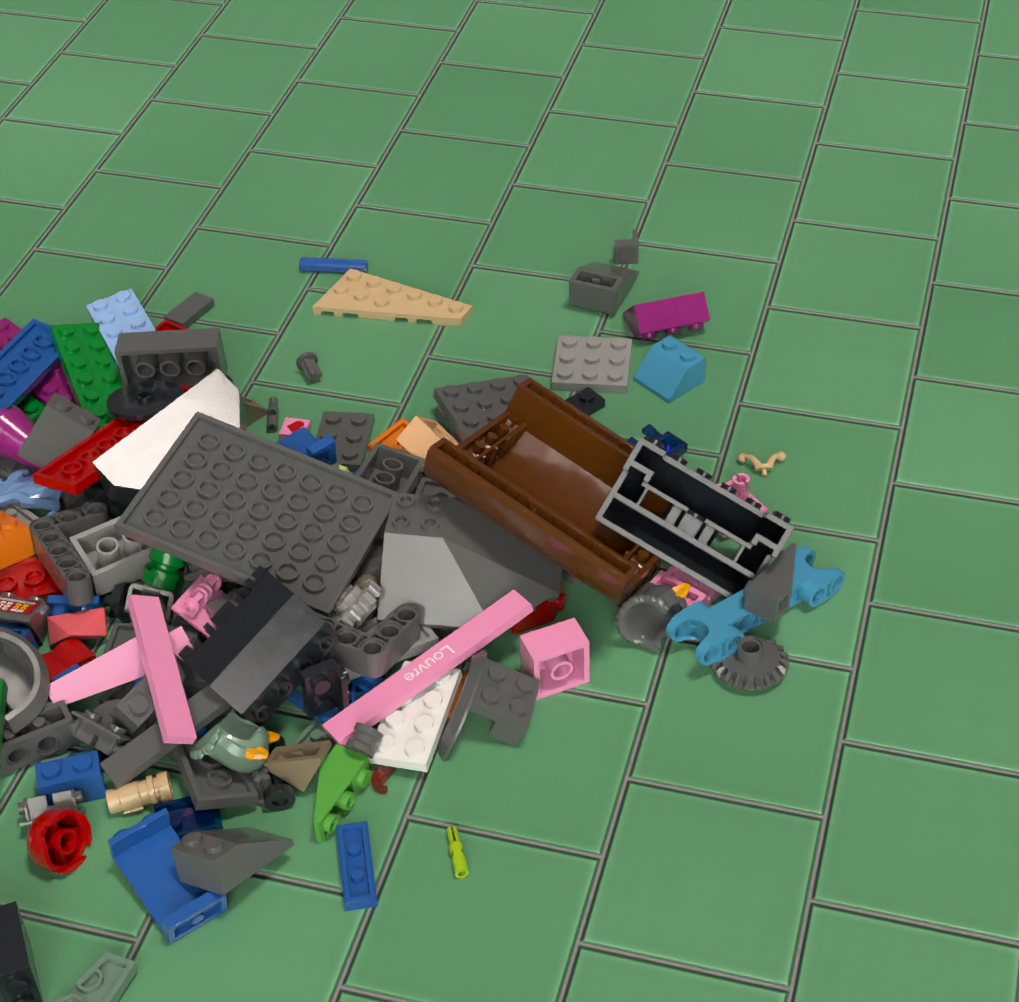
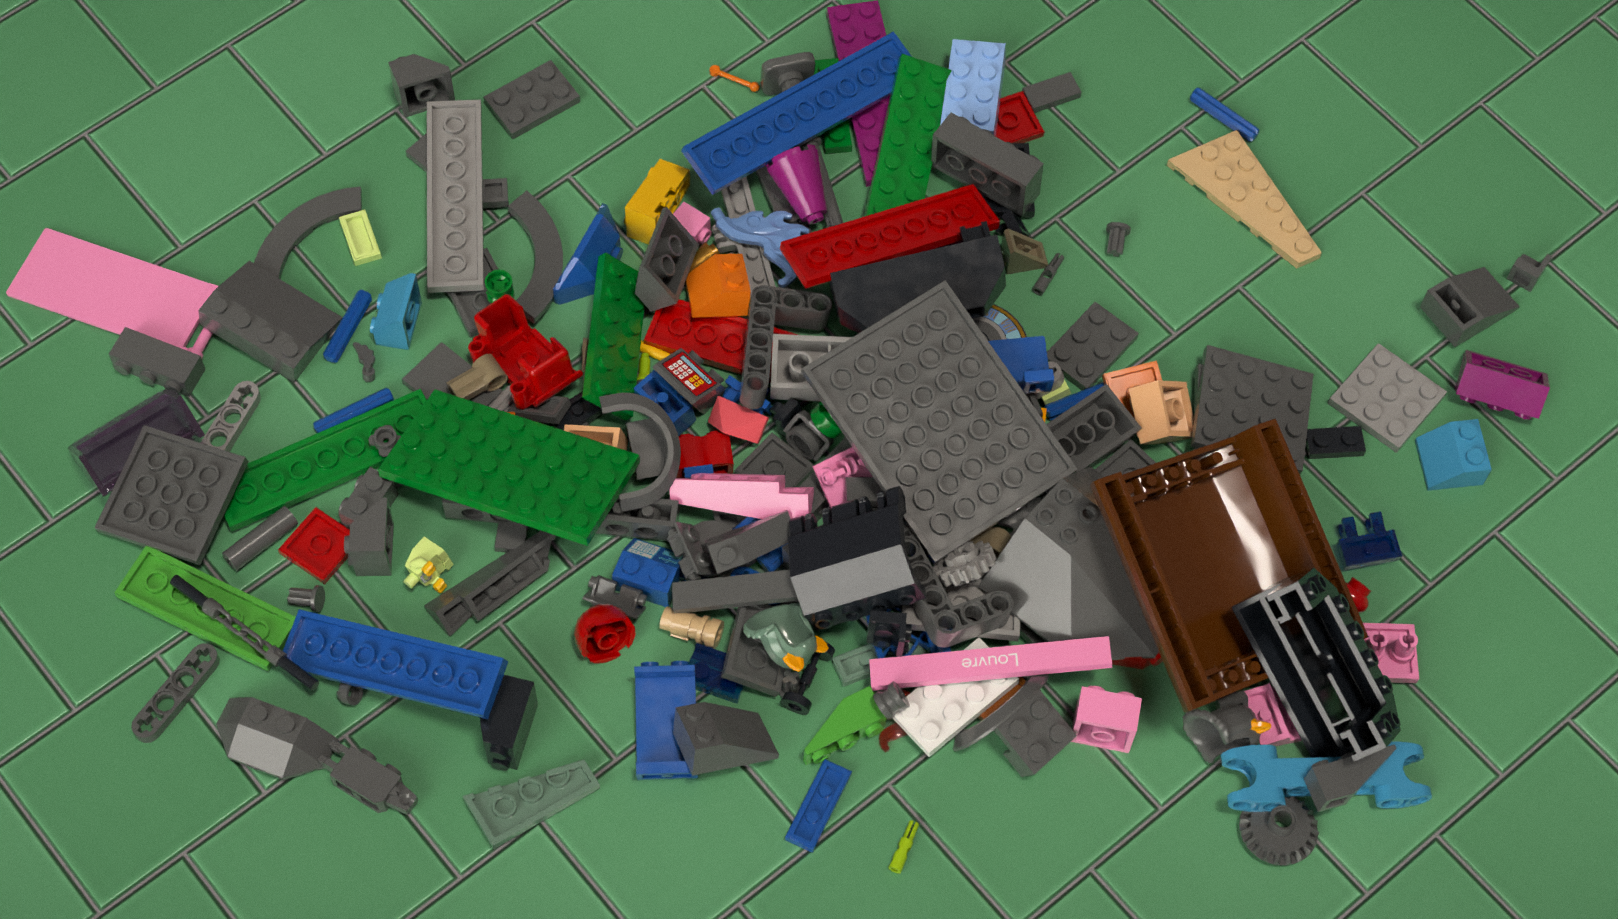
camera: 30 degrees right, 20 degrees up
dark grey slope [17,392,101,468] -> none
black piece [106,380,184,421] -> none
bright pink tile [127,595,197,744] -> none
dark tan slope [264,740,332,792] -> none
bright pink tile [279,417,311,440] -> none
tan piece [737,451,786,476] -> none

